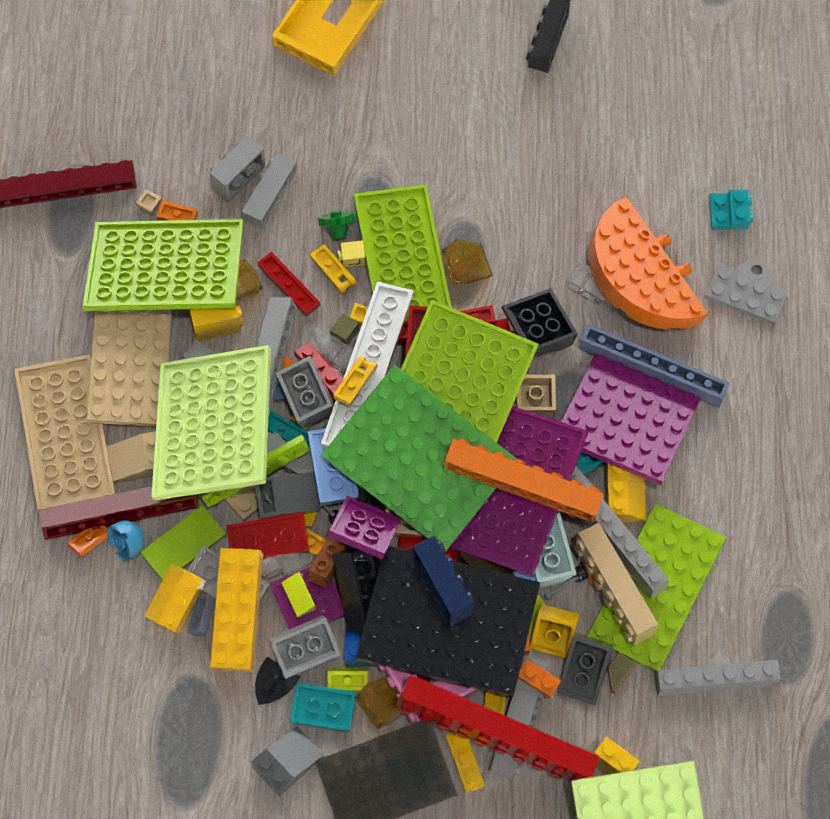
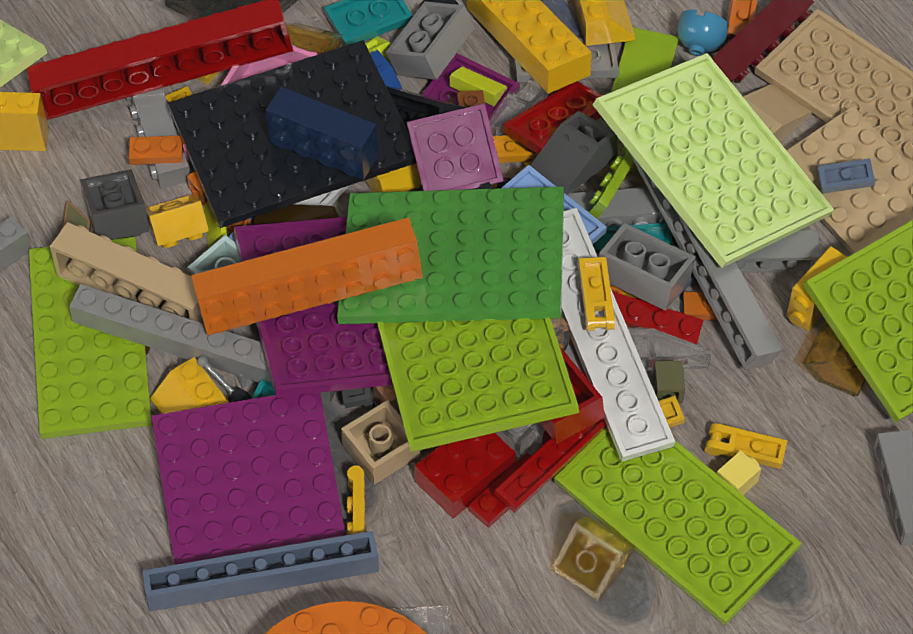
camera: 145 degrees right, 10 degrees down
red plate [257,251,321,317] -> none
green plant [318,210,356,239] -> none
black slope [502,288,578,354] -> none
none -> hinge [197,356,252,403]
none -> yellow plate [347,466,365,535]
none -> sand blue plate [817,158,875,194]

